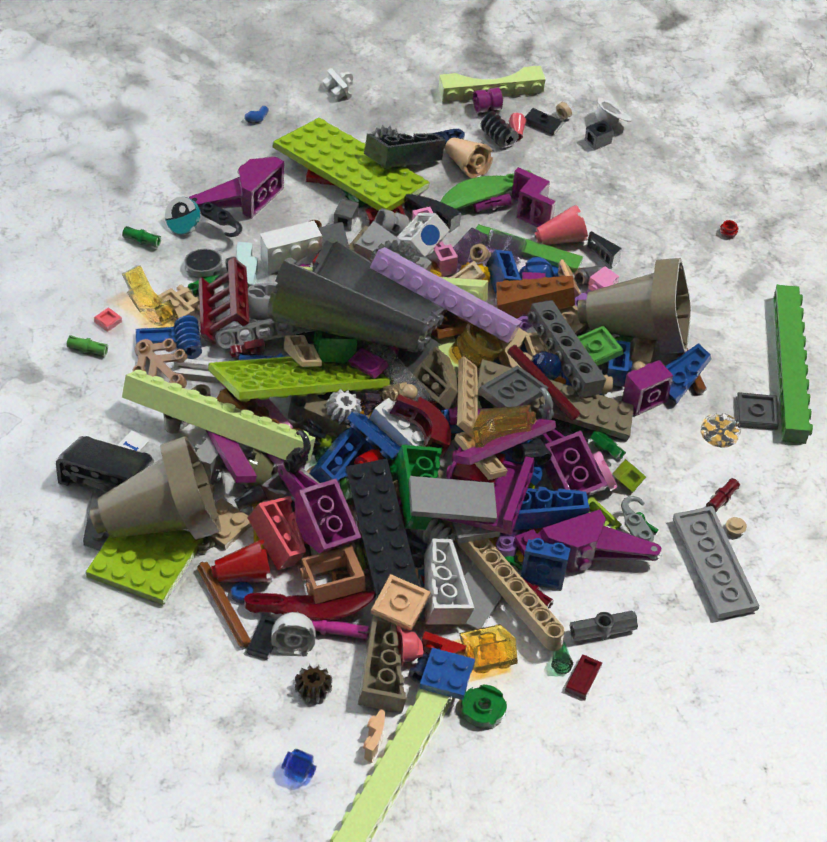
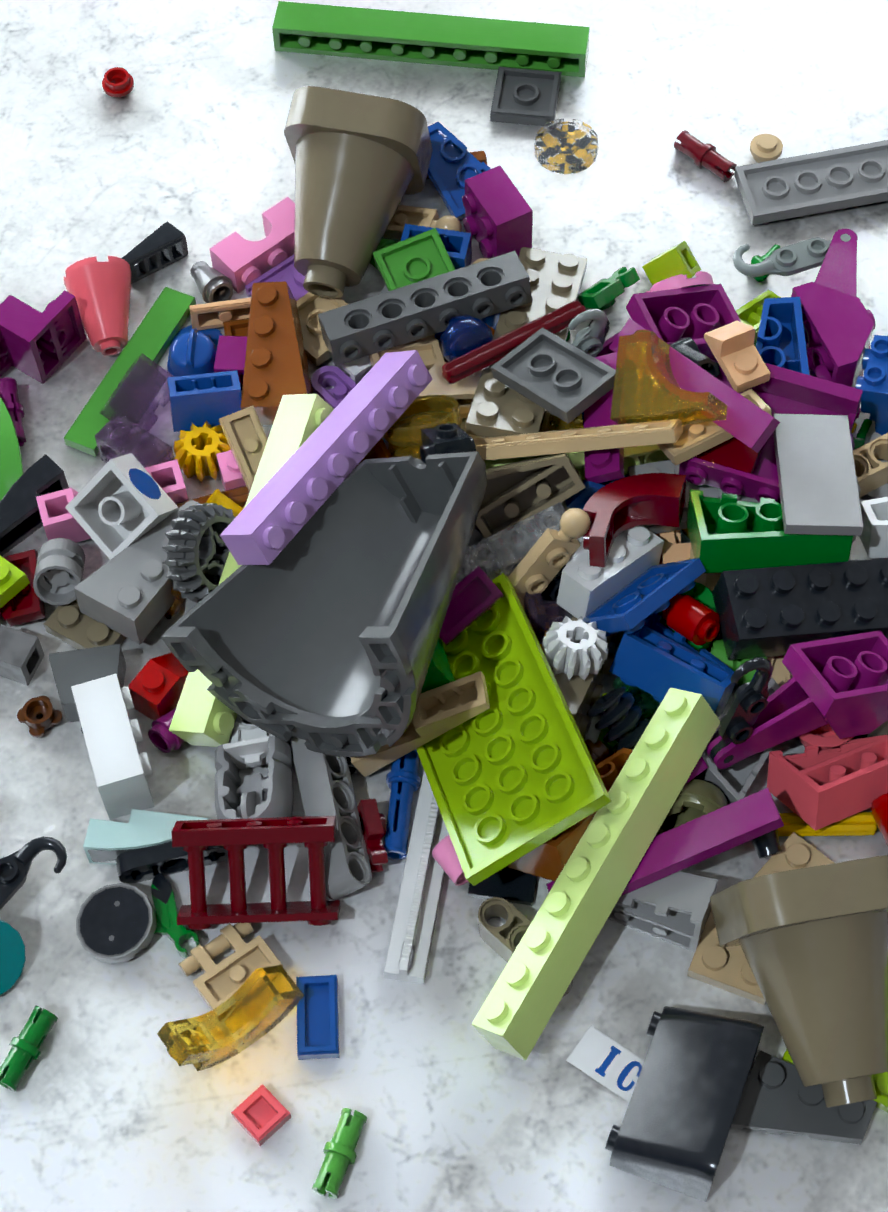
camera: 80 degrees left, 10 degrees up
medium nougat plant [132,338,187,388] -> none
blue piece [174,315,202,359] -> none
tan cone [470,244,491,263] -> none
none -> black brick [420,423,476,464]
none -> light nougat slope [704,321,770,393]

